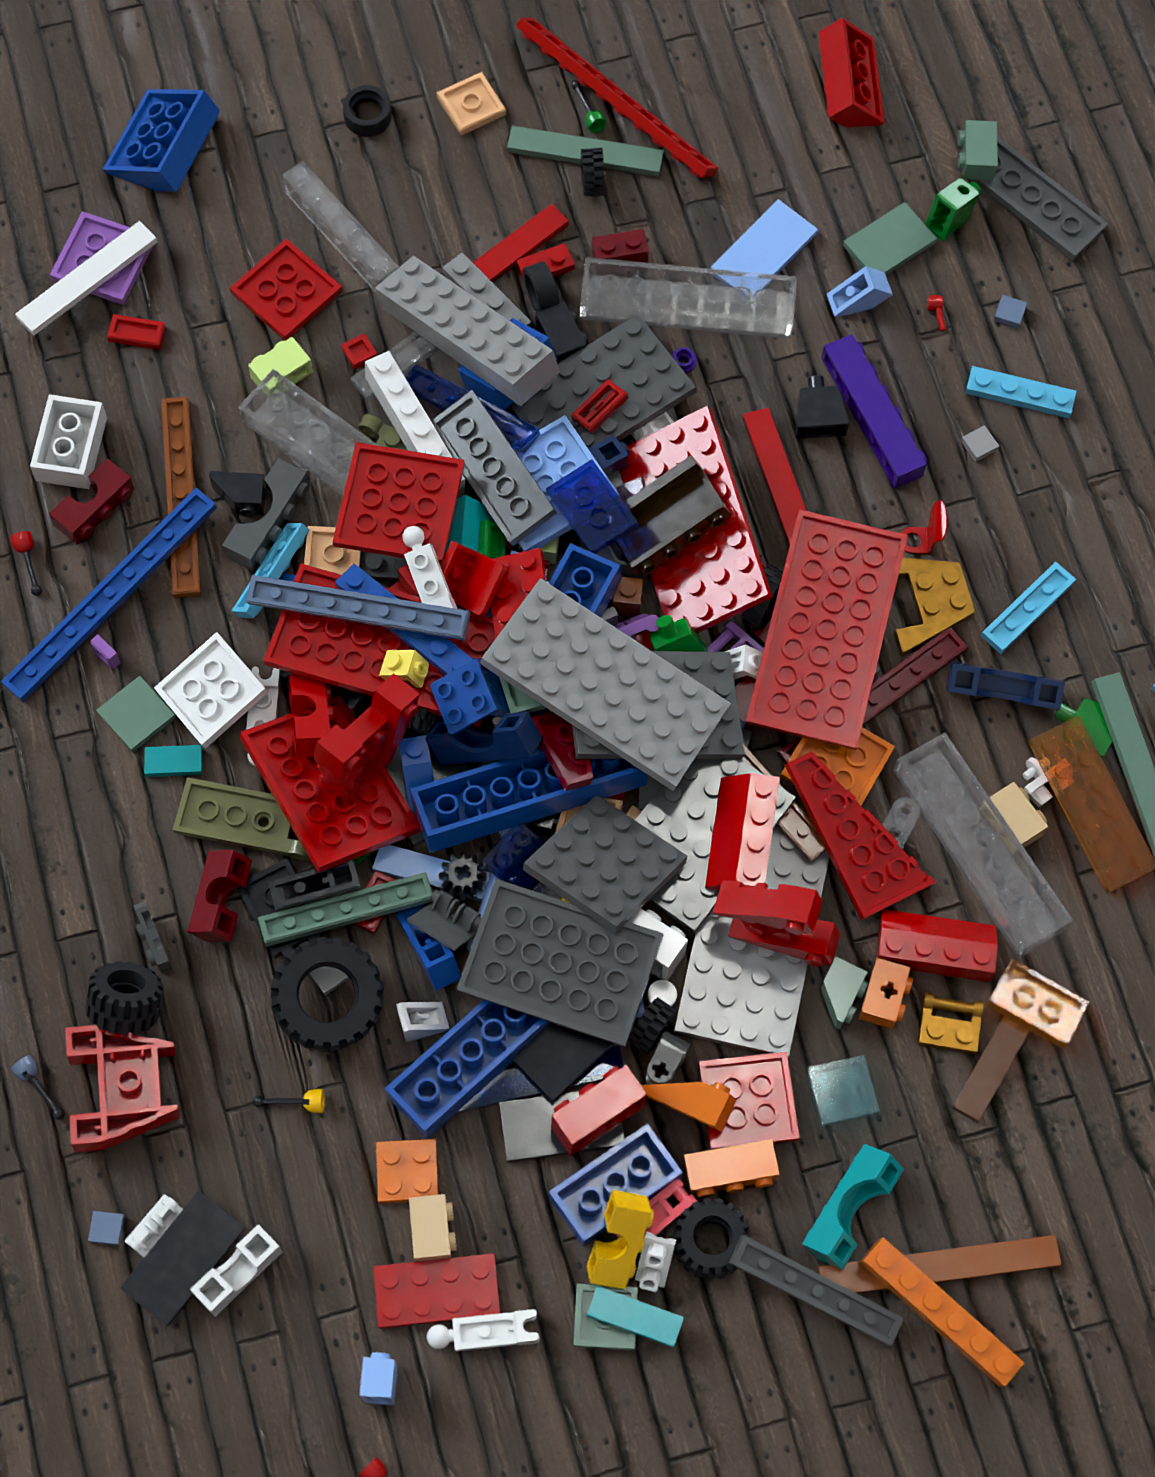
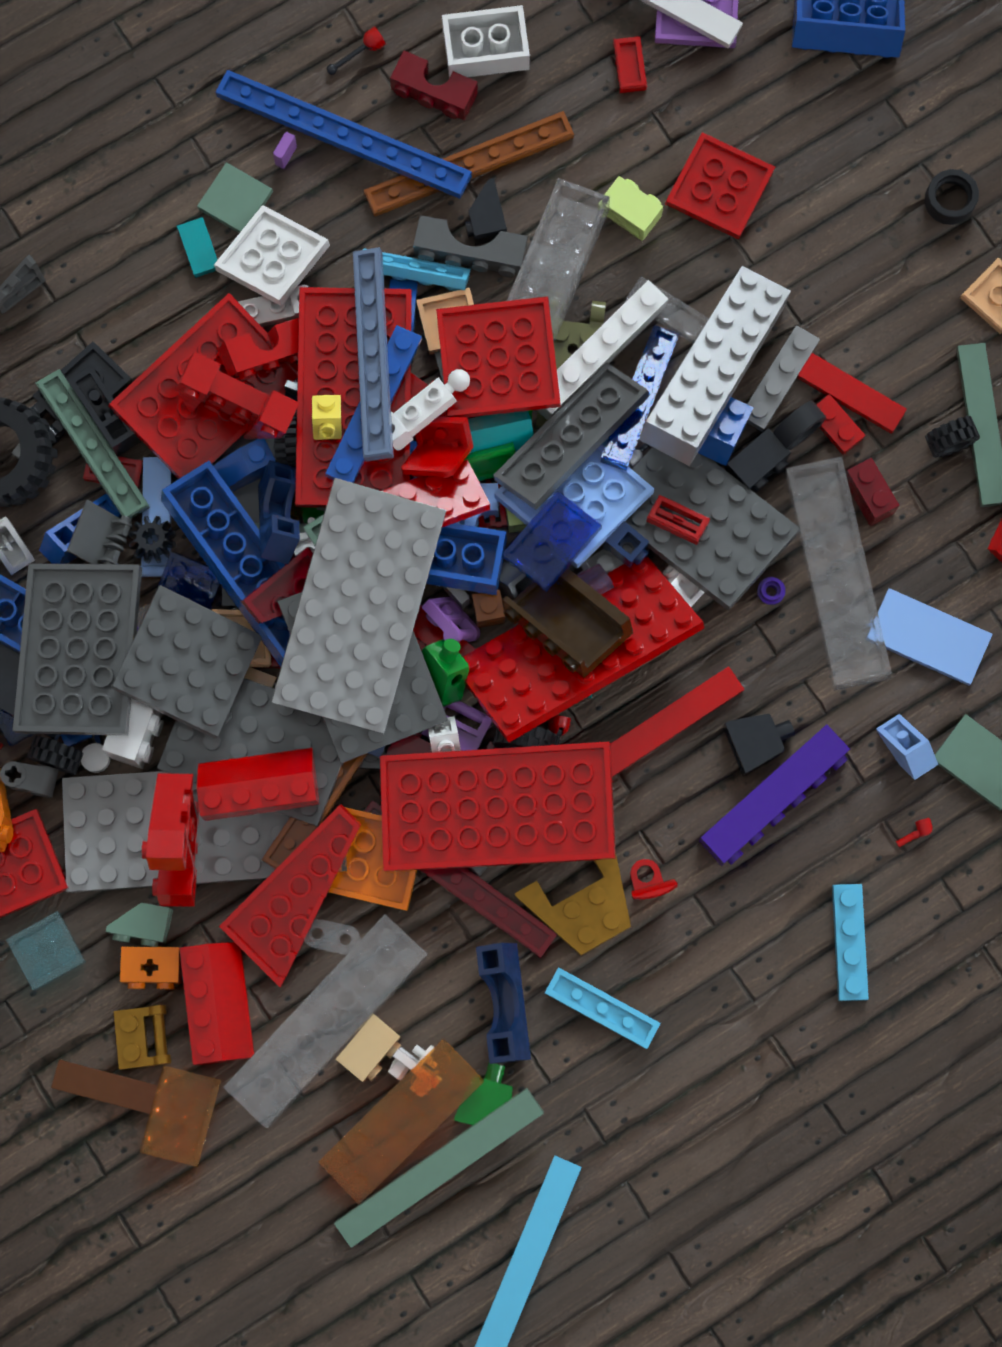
camera: 75 degrees right, 10 degrees up
olive hinge [173,777,310,862] -> none
dark red arch [187,850,252,942] -> none
clear brick [282,161,399,294] -> none
red plate [341,333,377,370] -> none
blue bracket [430,658,510,735] -> none
light grey tile [961,425,999,462] -> none
sand blue tile [993,295,1027,329] -> none

